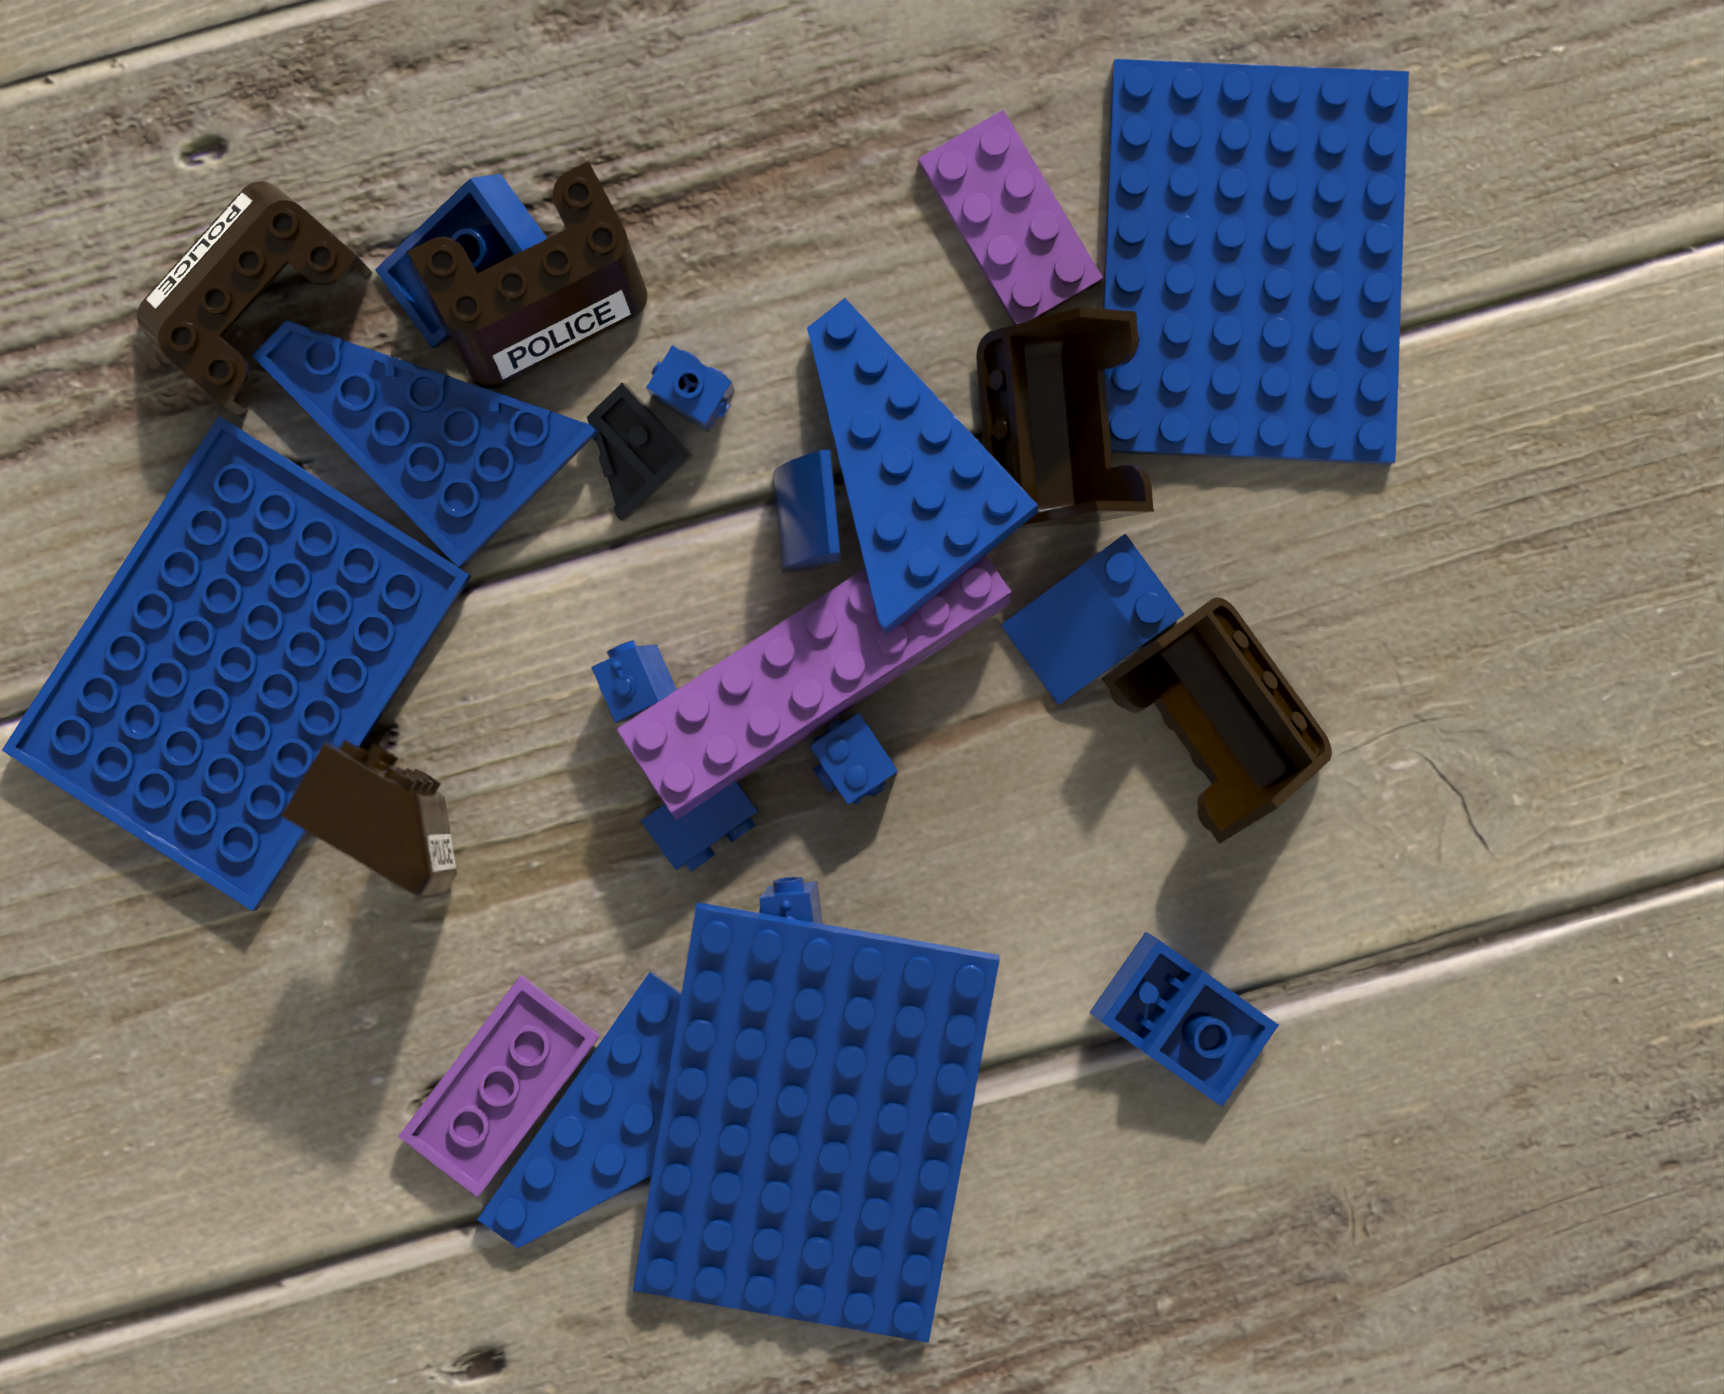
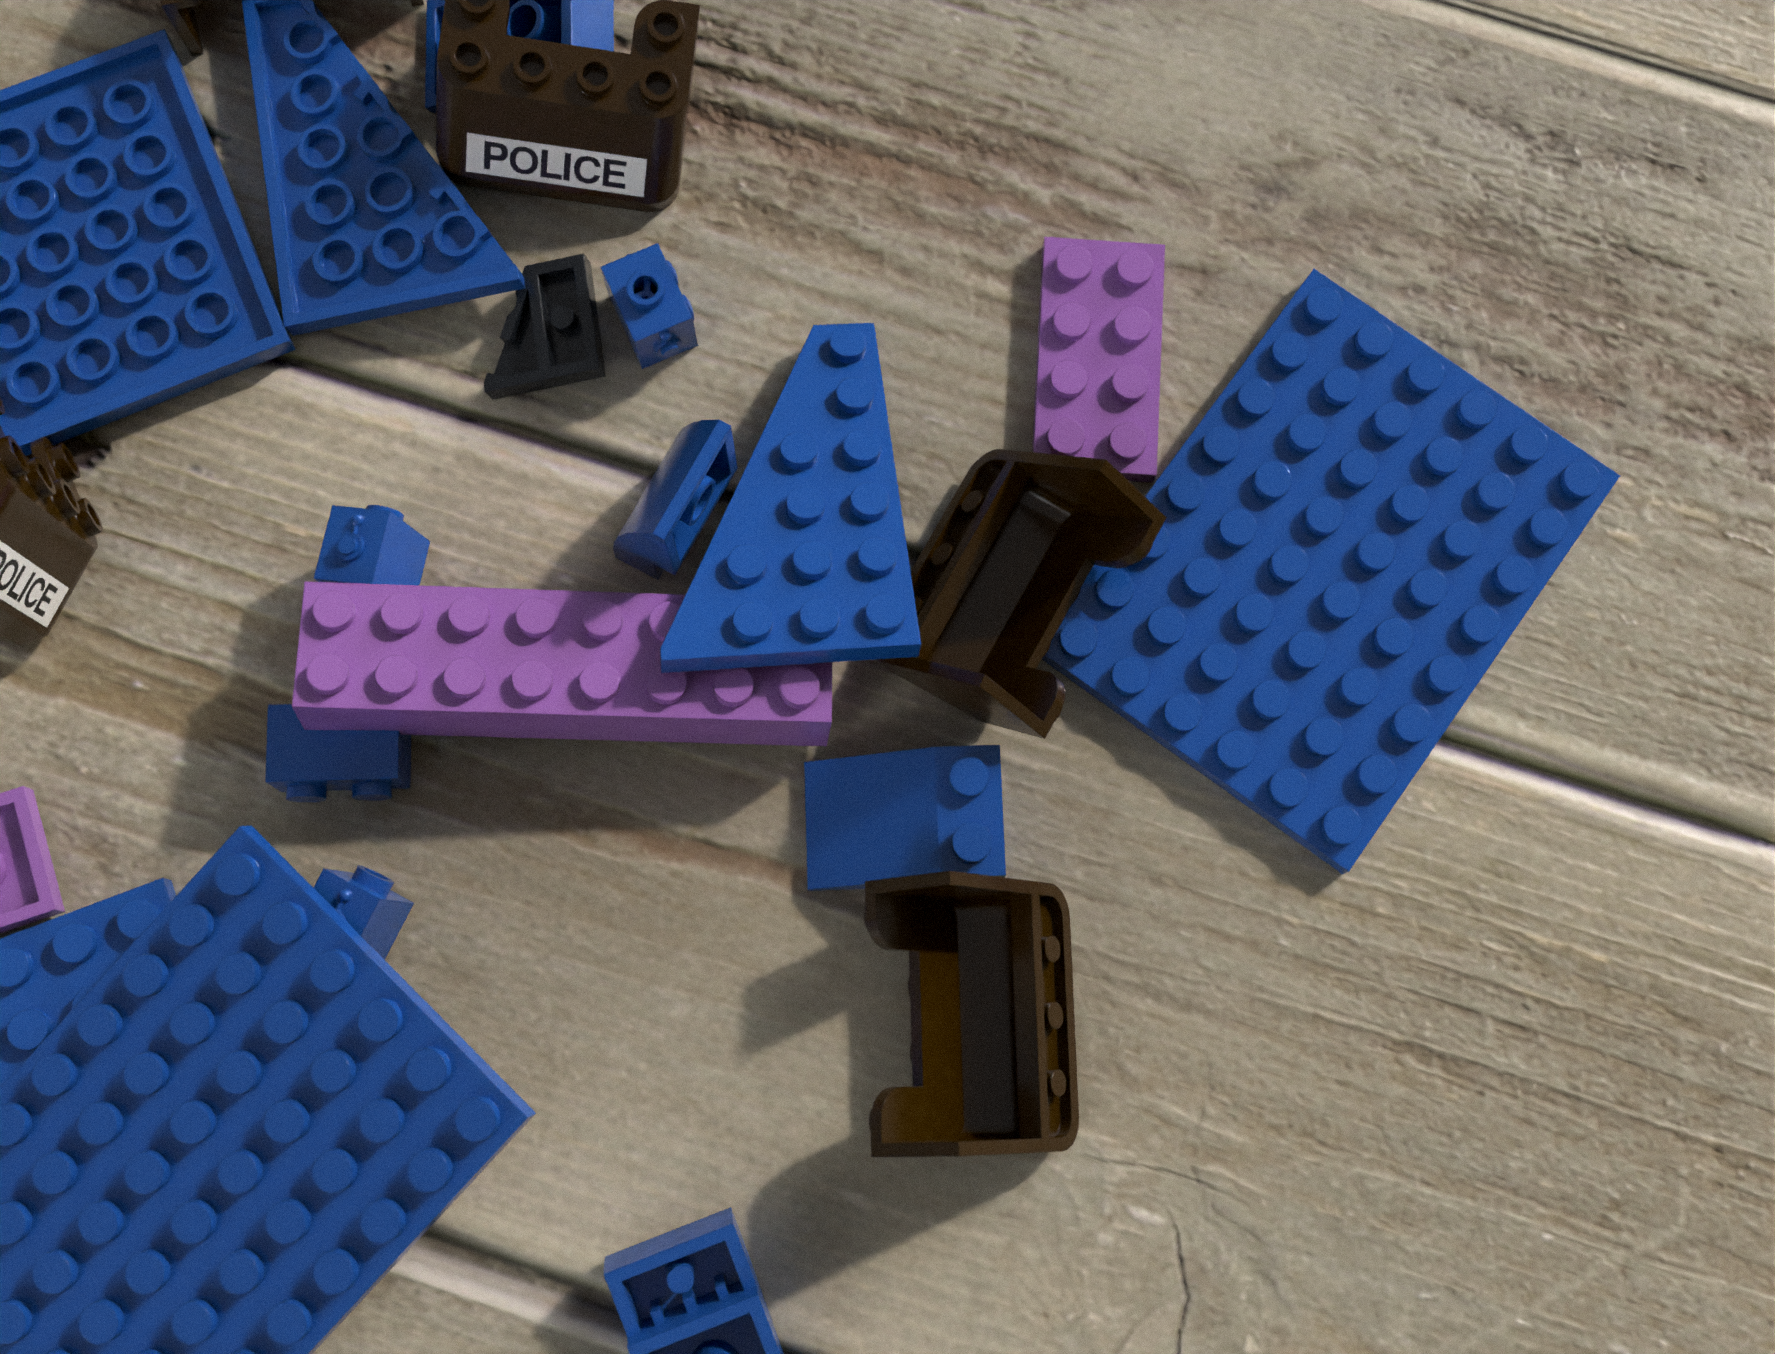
camera: 30 degrees right, 10 degrees down
blue head [809,713,898,805] -> none

